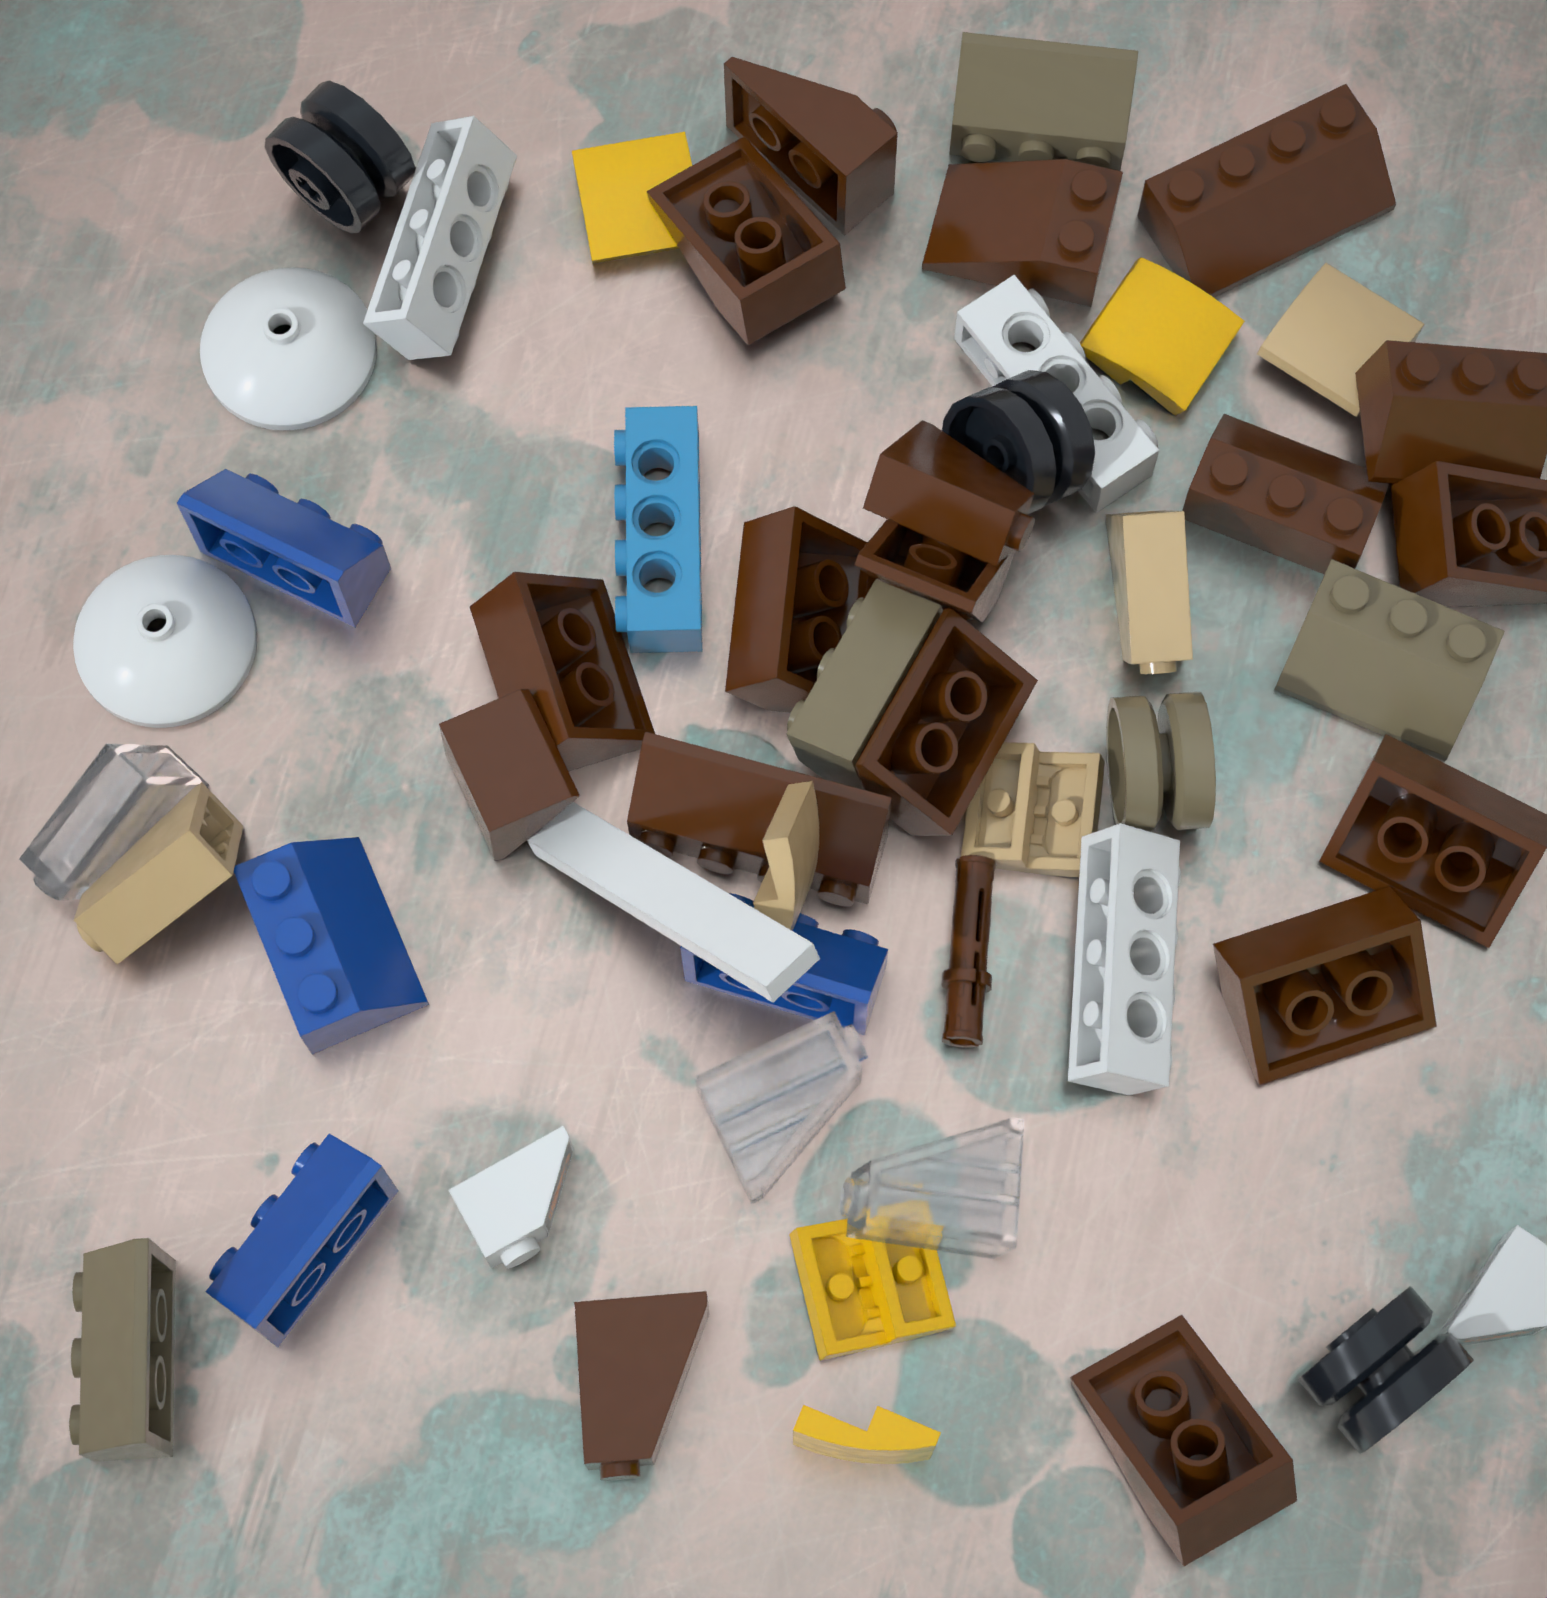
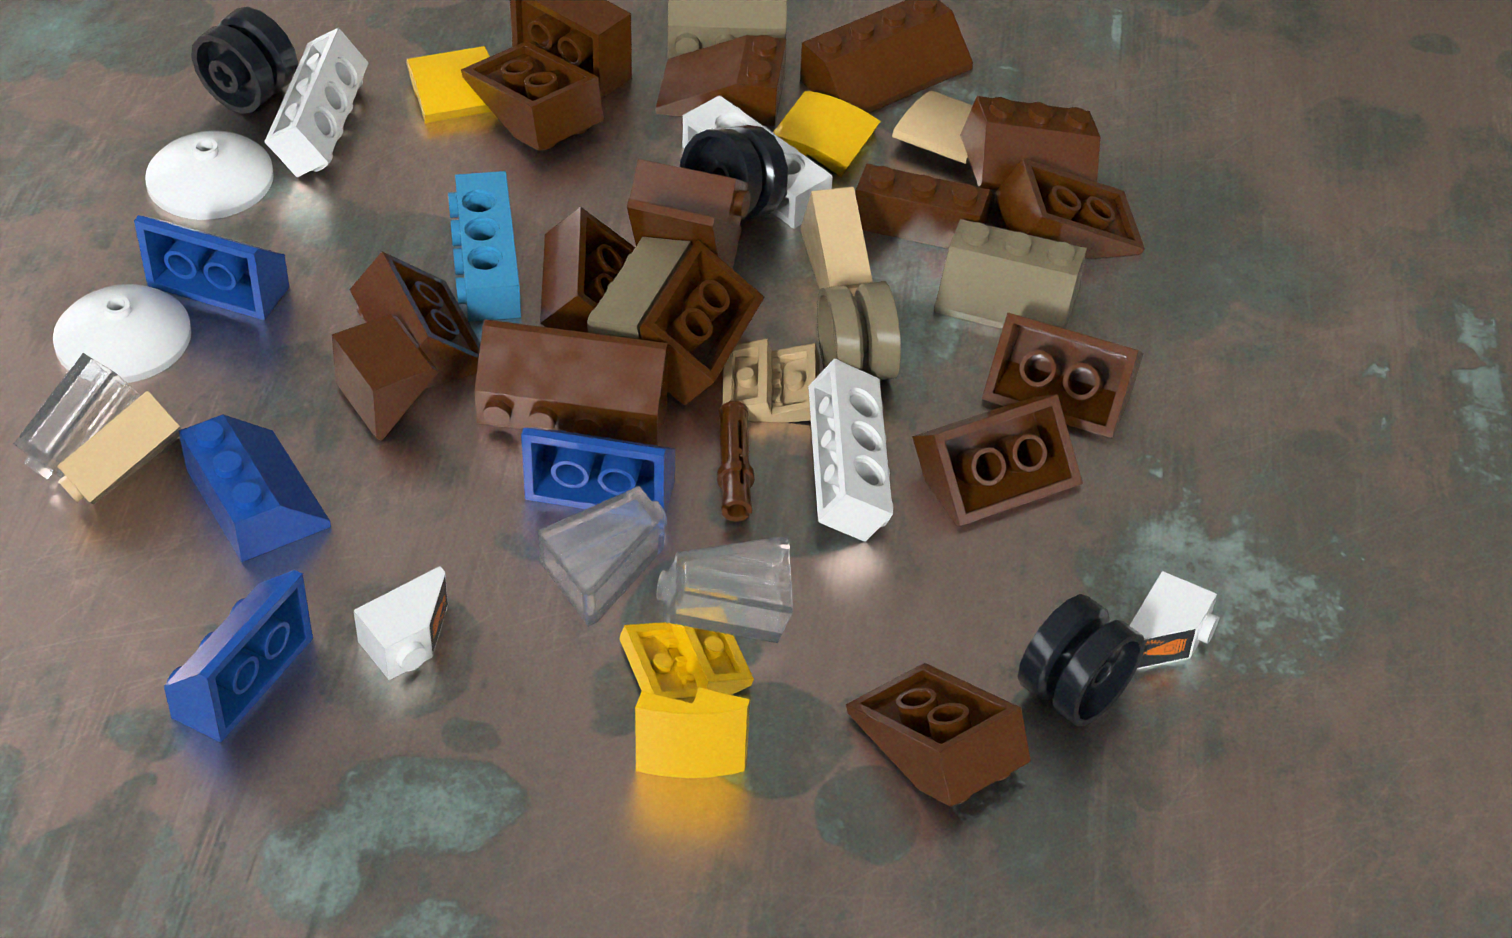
camera: 10 degrees left, 25 degrees down
dark tan slope [69,1238,176,1461] -> none
white tile [527,802,820,1003] -> none
reddish brown slope [574,1291,709,1480] -> none
tan slope [753,781,819,931] -> none

